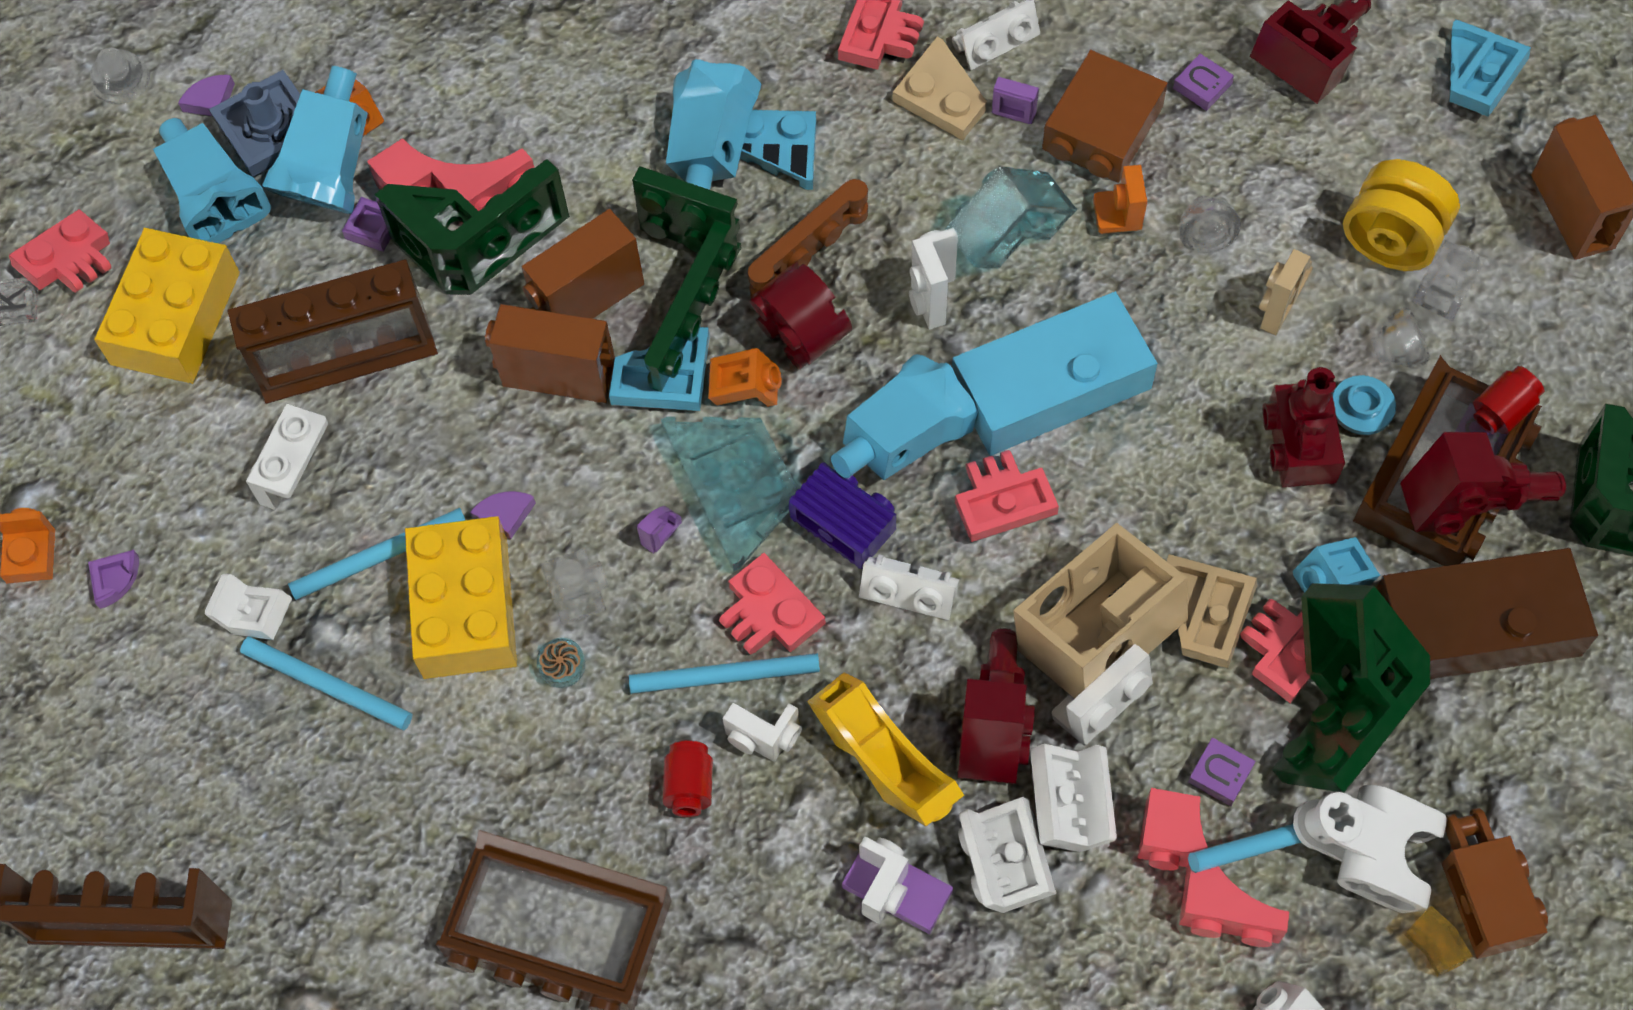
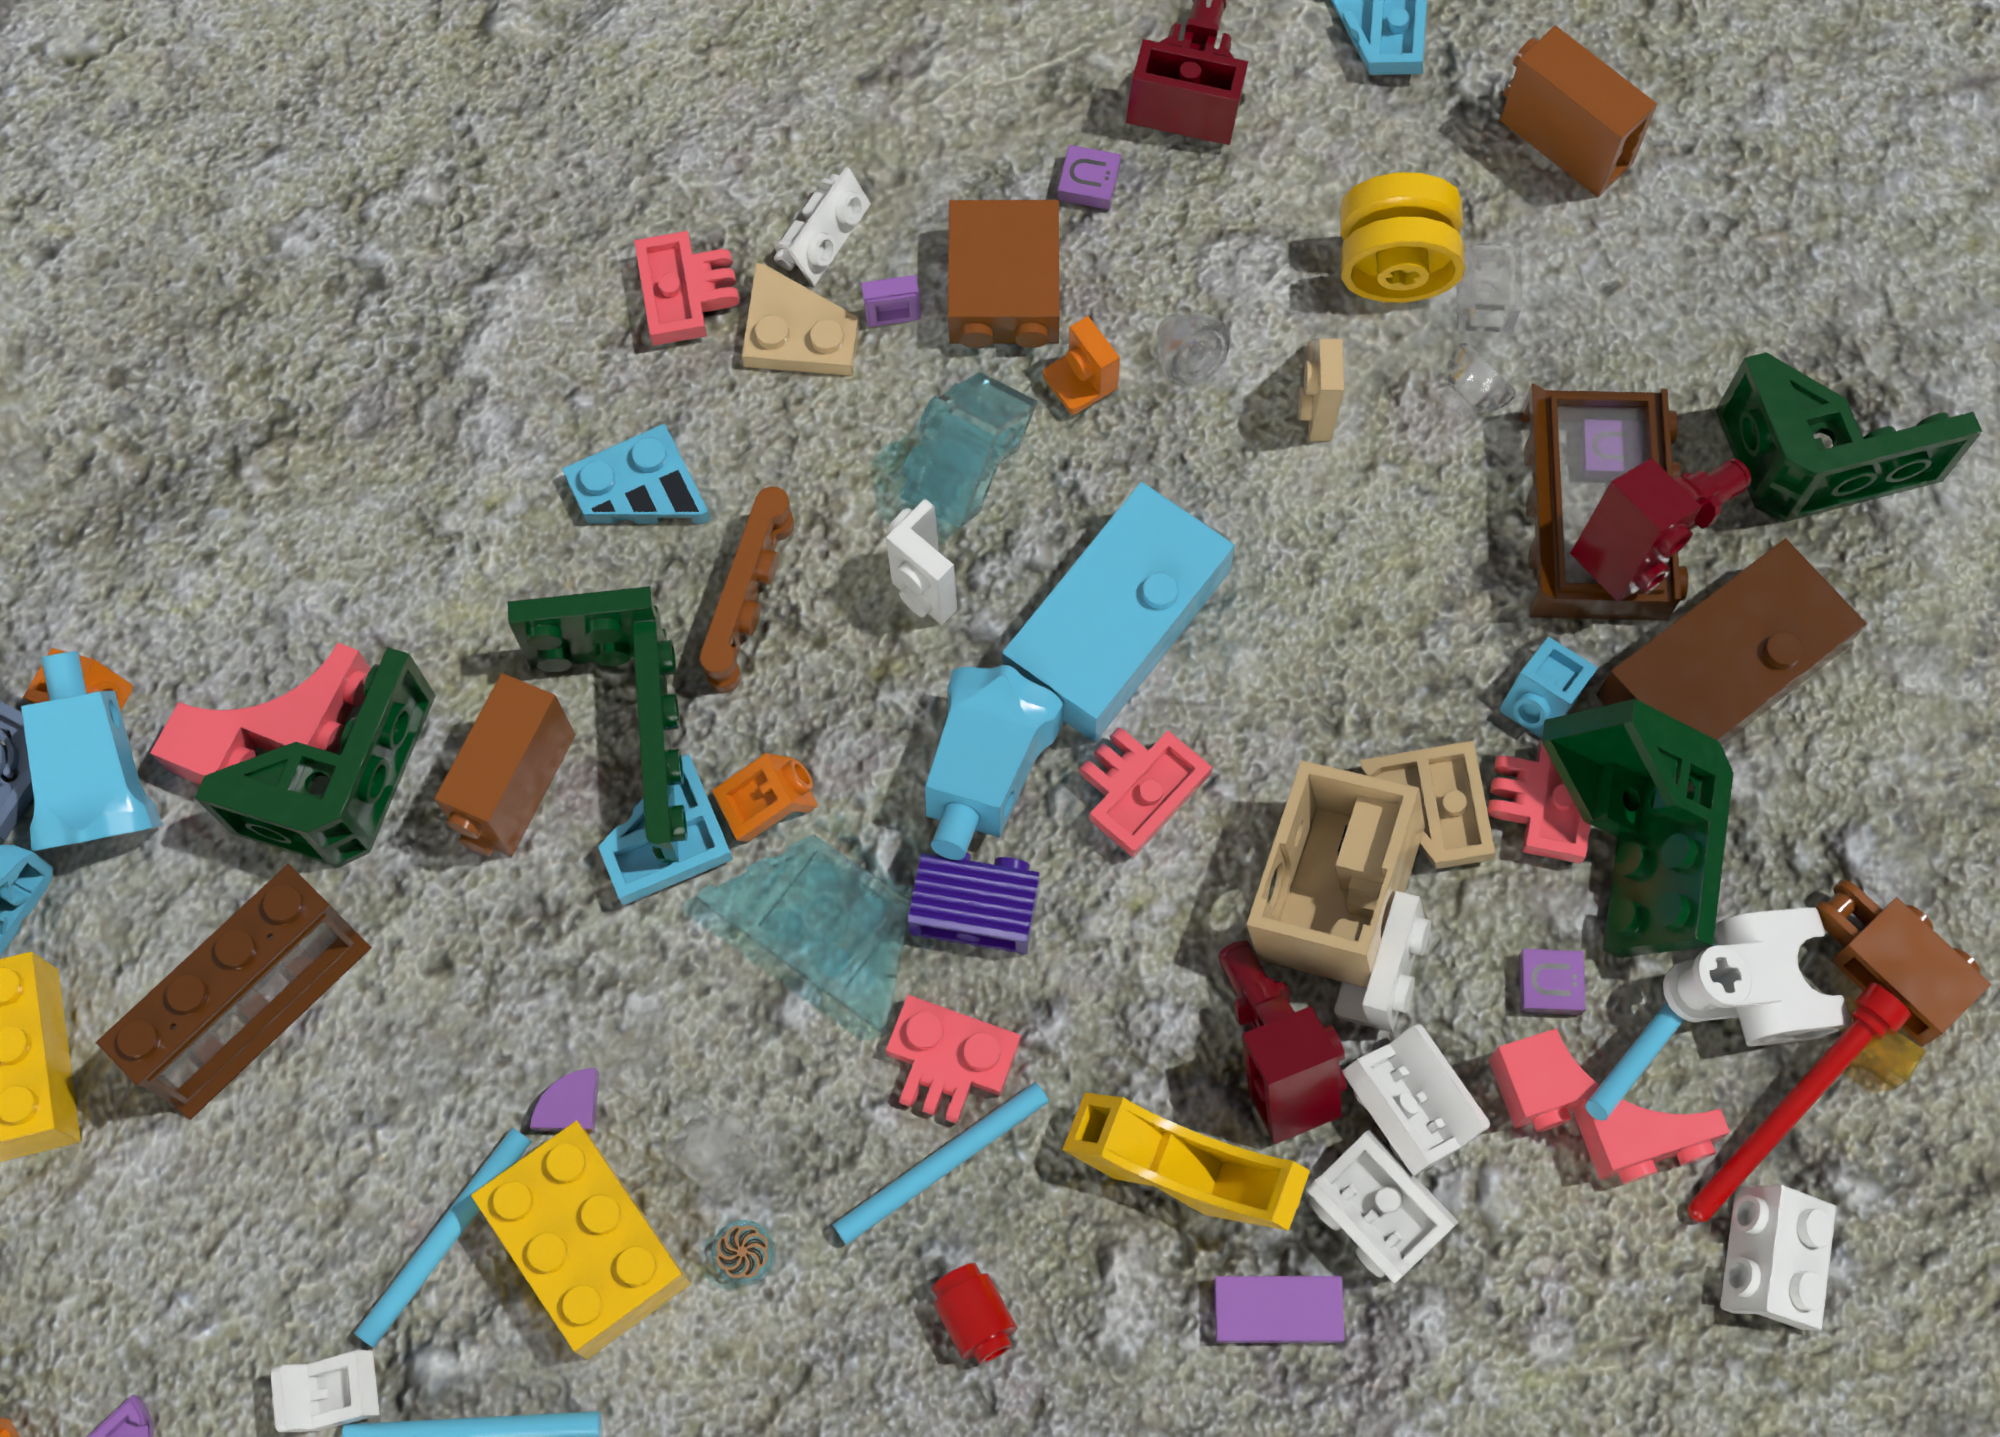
camera: 30 degrees left, 5 degrees up
white bracket [246,404,328,510] -> none
medium lavender tile [342,197,391,252] -> none
dark orange brick [485,304,615,403] -> none
medium lavender tile [637,506,682,554] -> none
medium azure piece [666,59,762,190] -> none
white bracket [722,703,802,762] -> none
dark red brick [750,261,852,370] -> none
white hinge [859,554,960,620] -> none
white bracket [859,837,909,924] -> none
dark red brick [1262,367,1345,488] -> none
medium azure piece [1333,375,1396,435] -> none
red brick [1473,366,1545,435] -> none
none -> red piece [1687,983,1911,1223]

